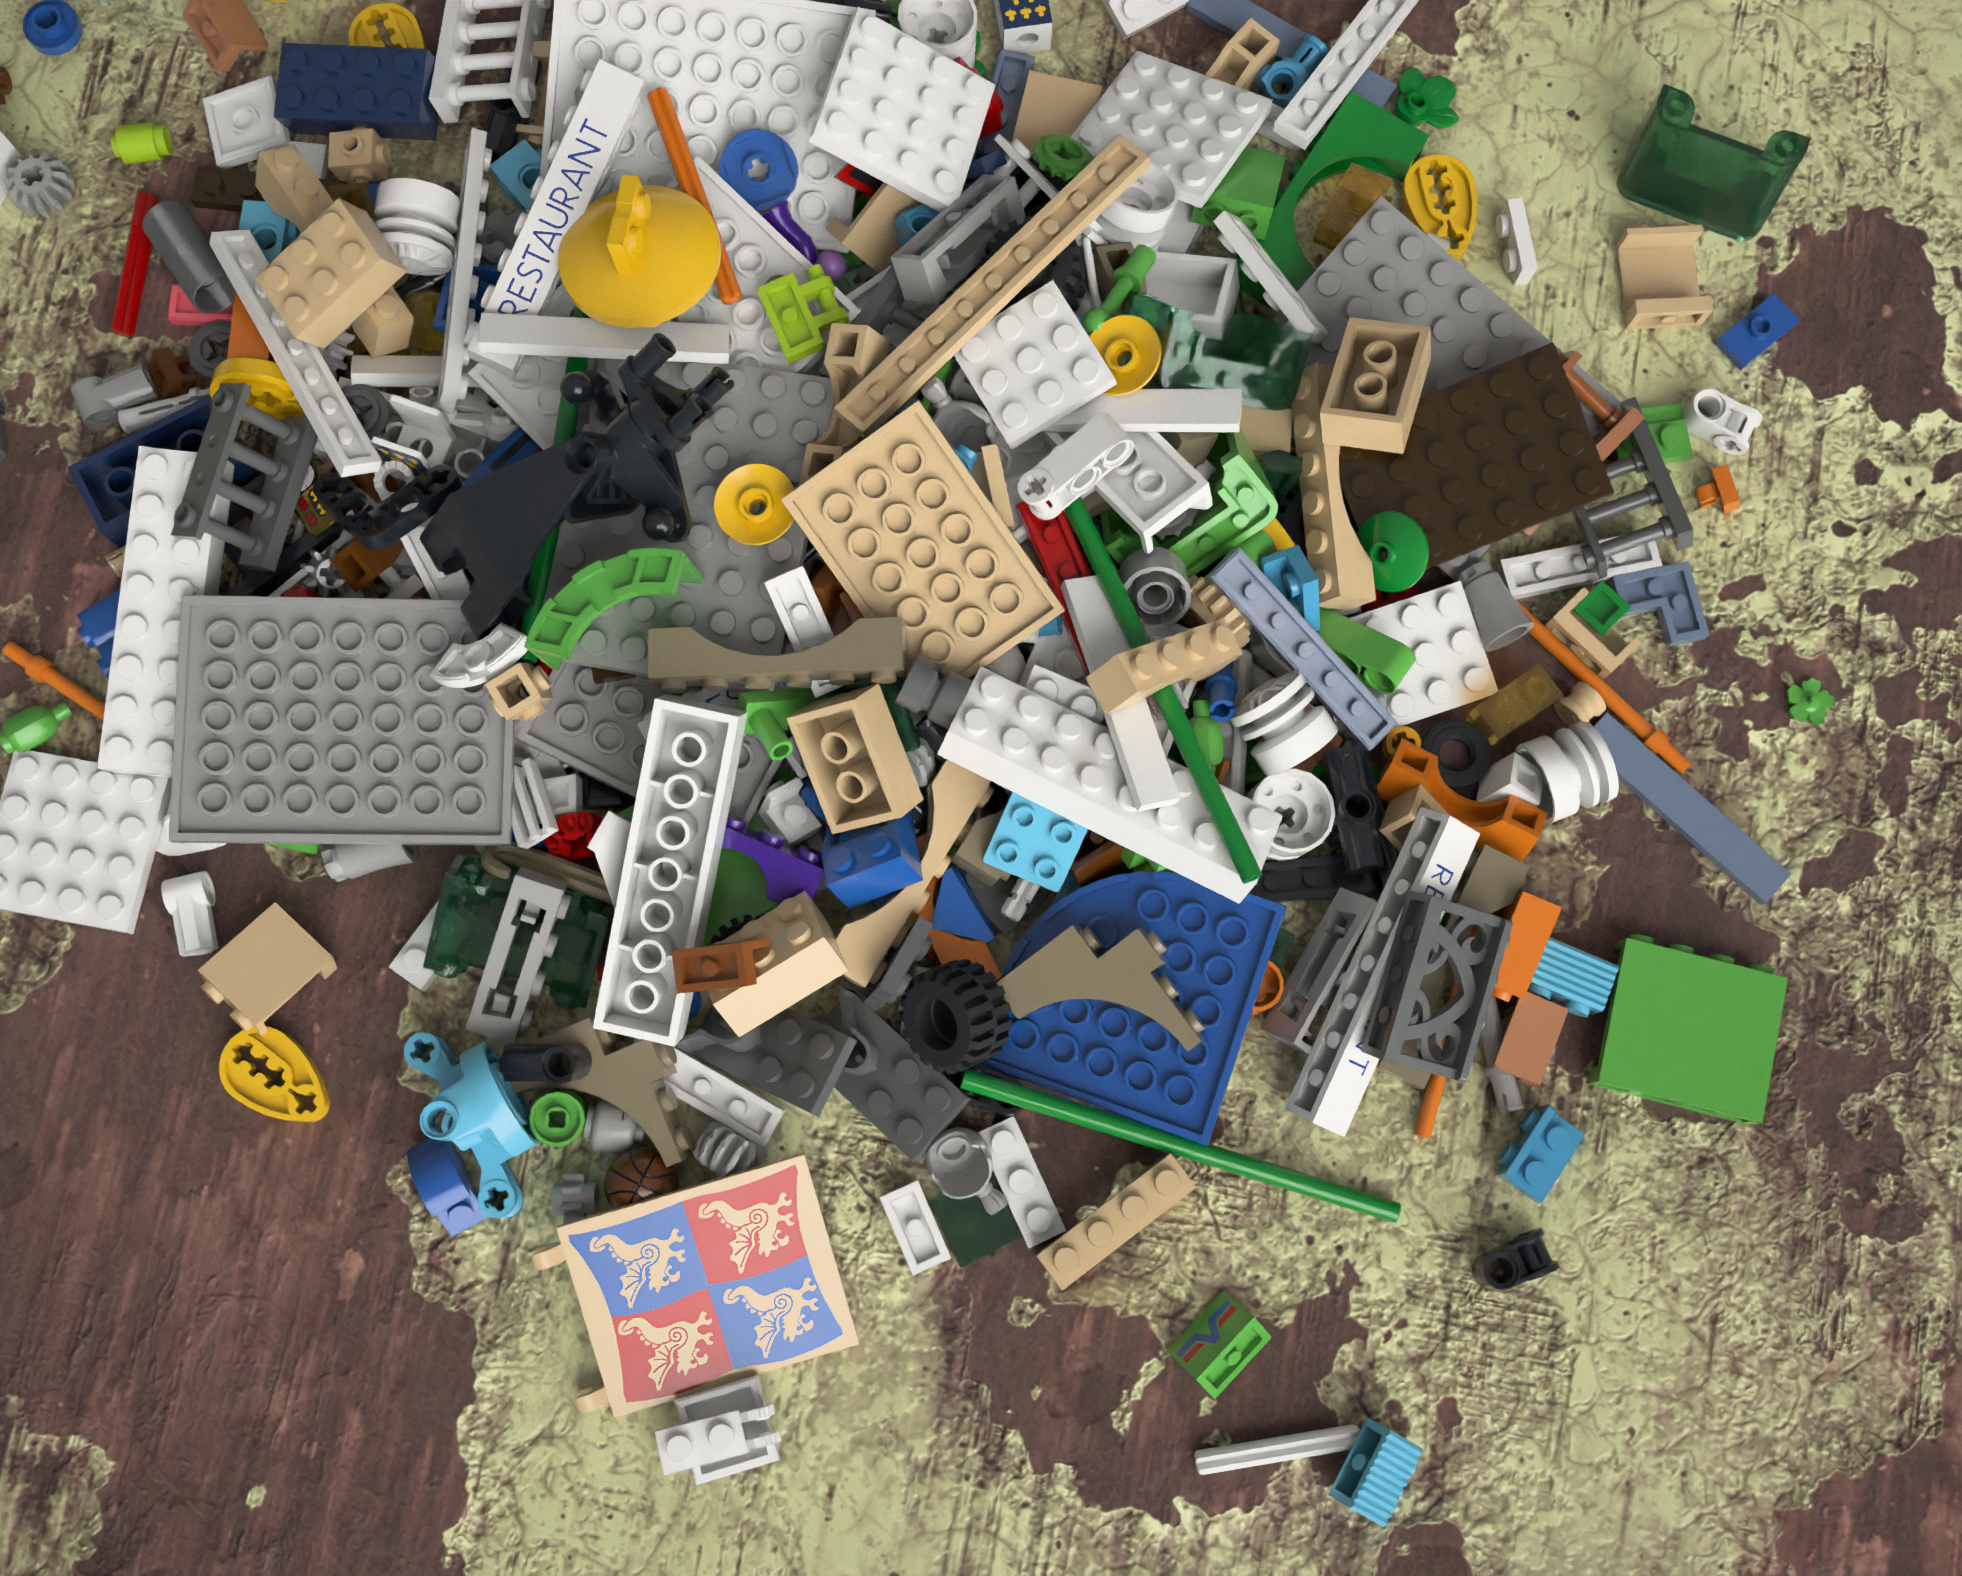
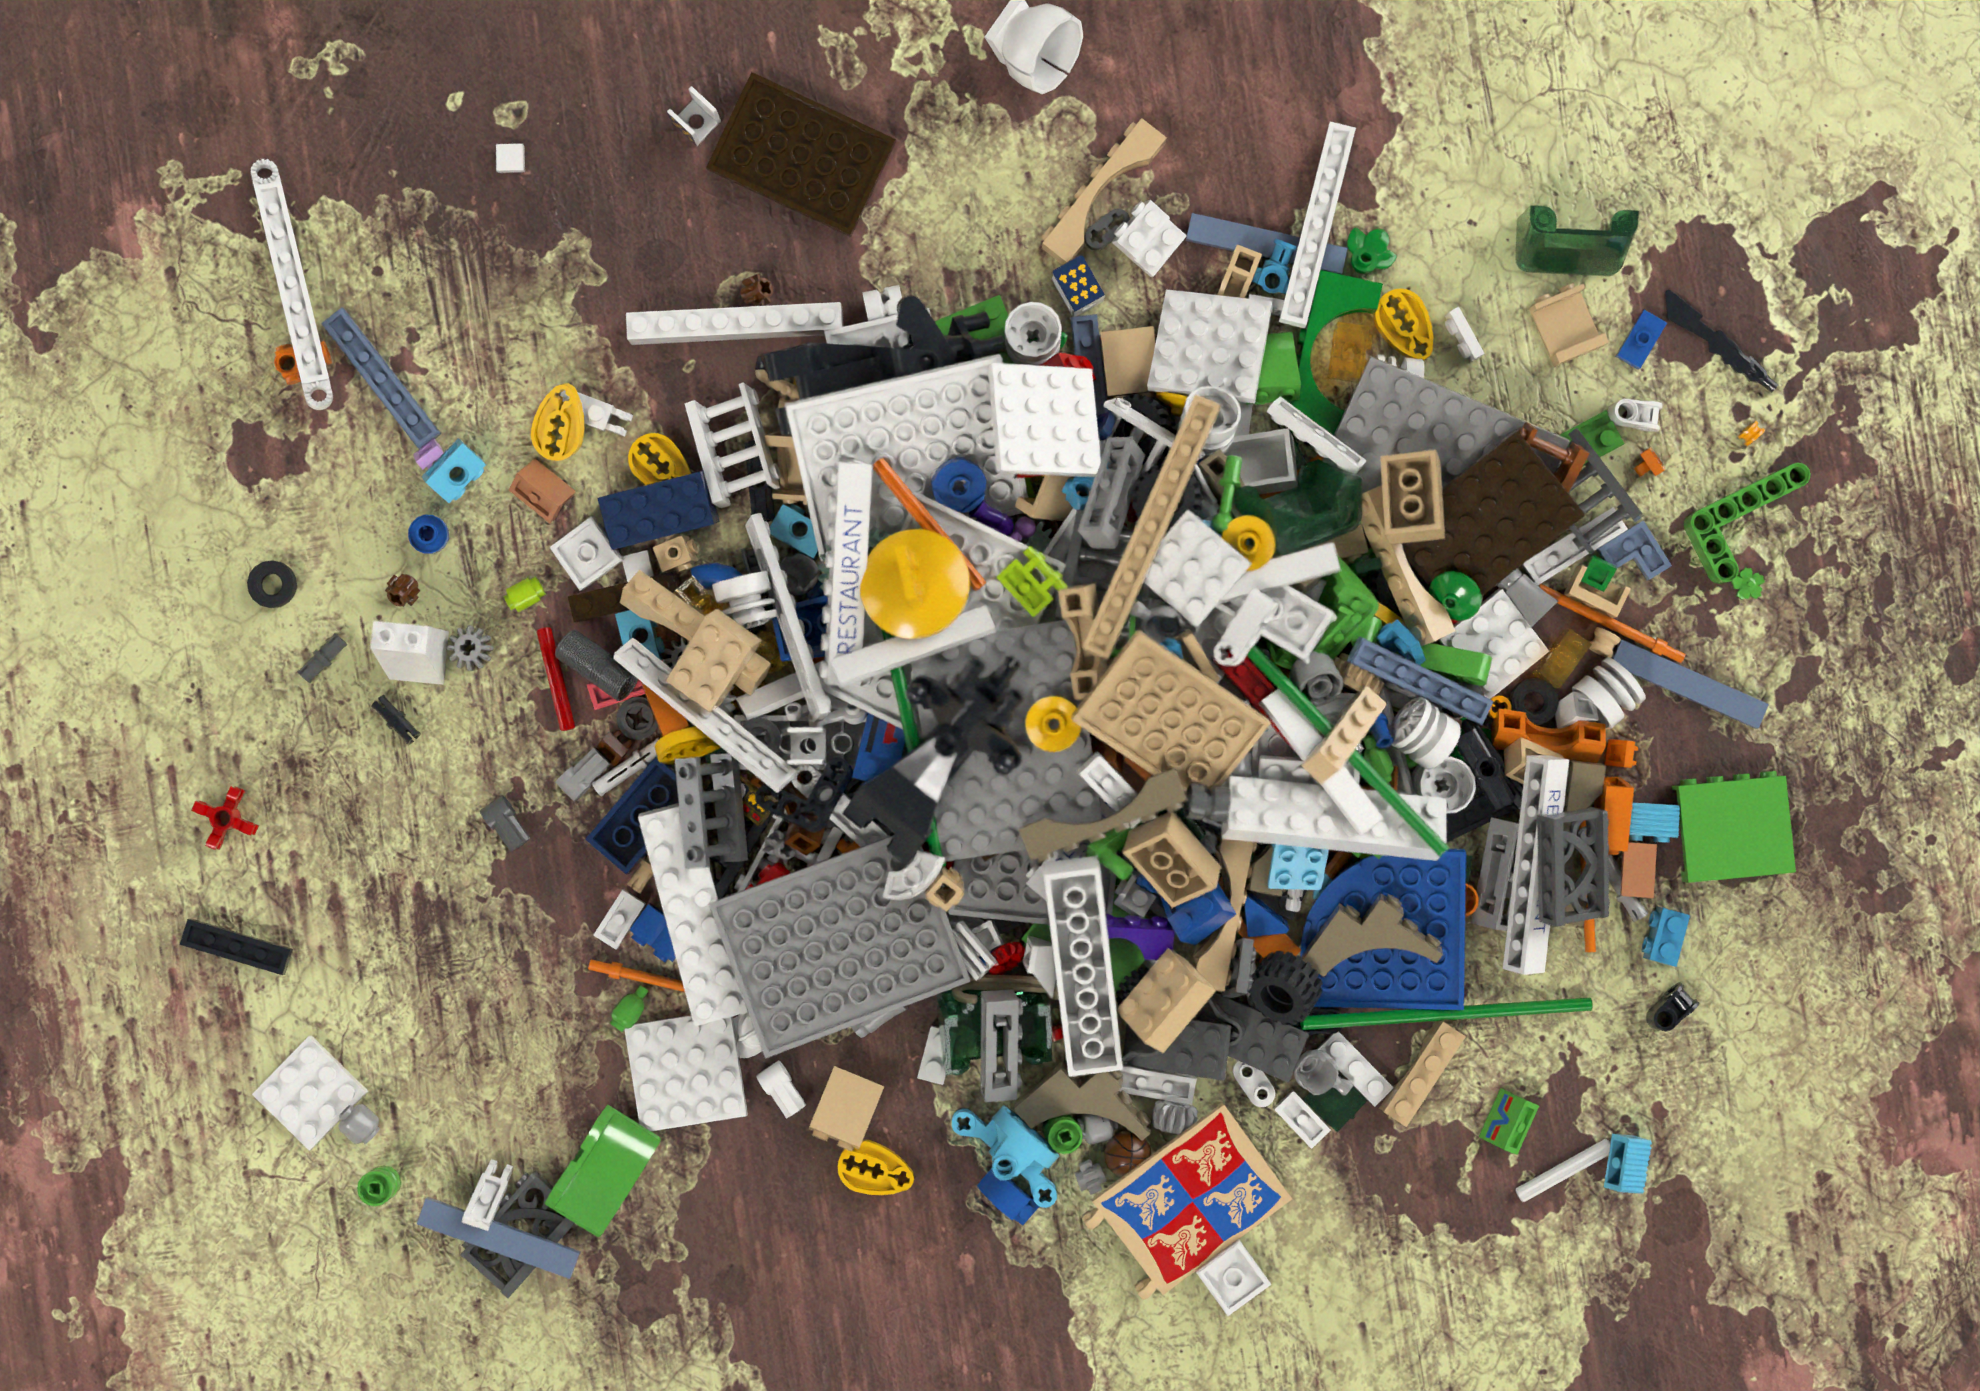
camera: 20 degrees left, 10 degrees up
black piece [500,1042,592,1084] -> none
bright green panel [524,548,703,670] -> none
white hinge [655,1404,781,1475] -> none
dark orange panel [672,938,771,994] -> none
bright green gear [1032,135,1093,182] -> none
none -> white plate [594,889,646,949]
none -> white plate [1232,1060,1275,1107]
none -> orange tile [1605,739,1638,768]
none -> black sword [1665,290,1779,393]
none -> bright green beam [1684,463,1811,584]
none -> light orange bush [1737,420,1765,446]

